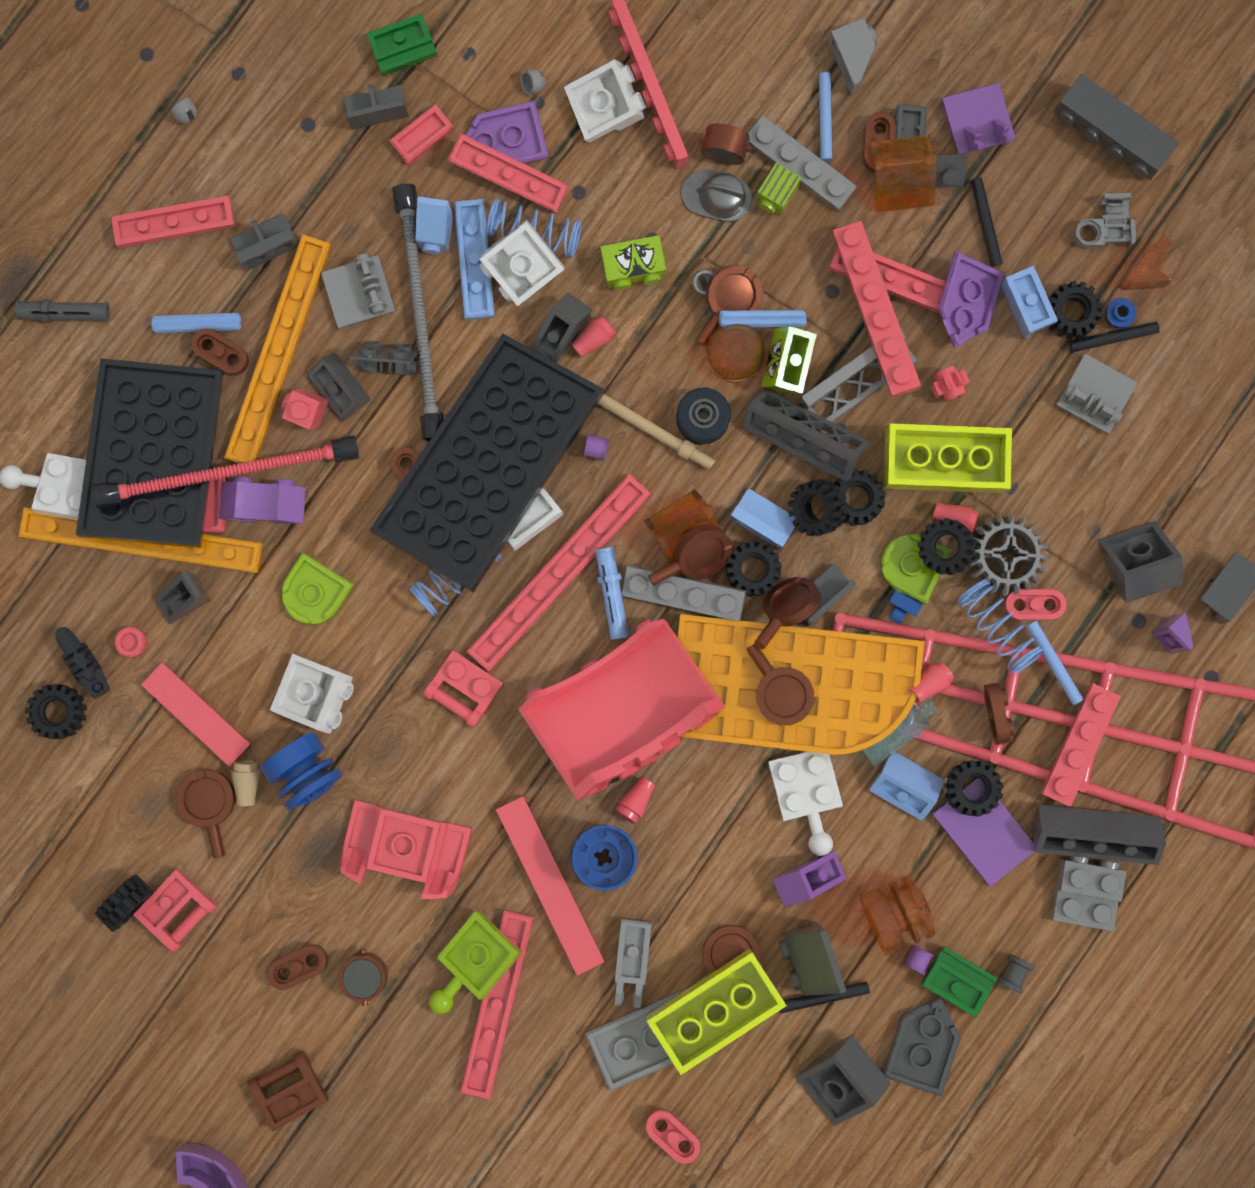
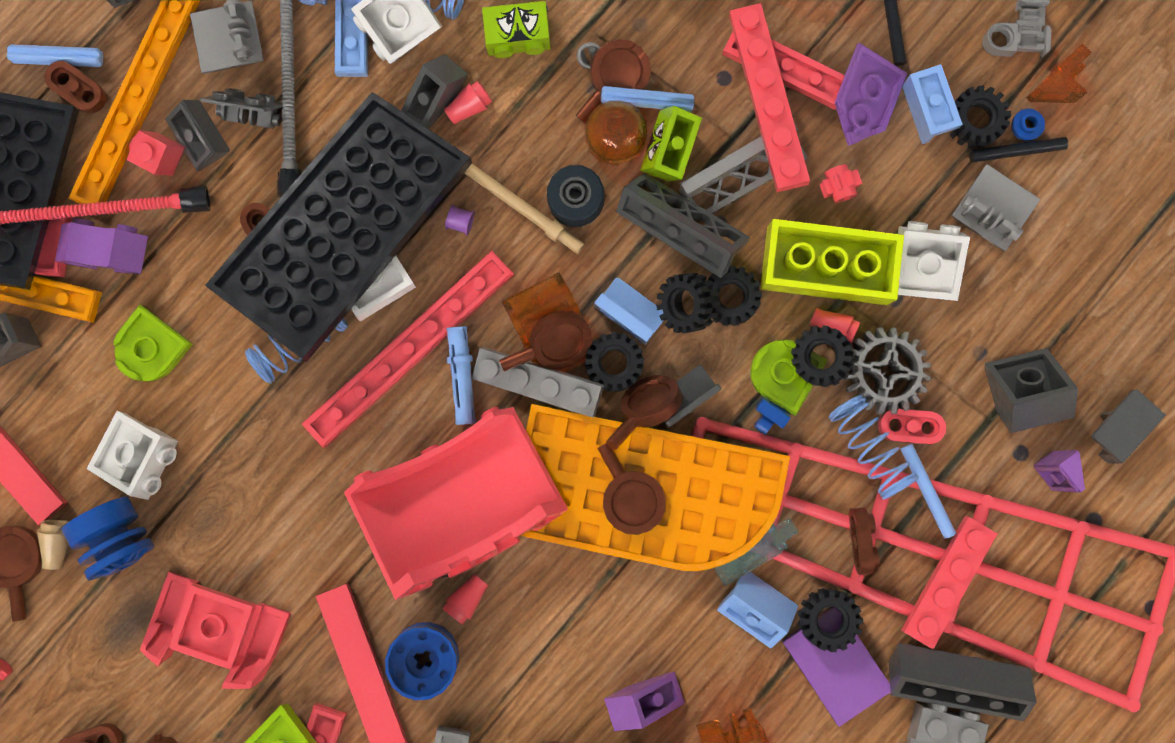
camera: 10 degrees right, 0 degrees up
coral plate [423,650,504,729] -> none
white plate [768,752,843,856] -> none
coral cone [908,662,954,704] -> none
none -> white plate [898,221,970,301]

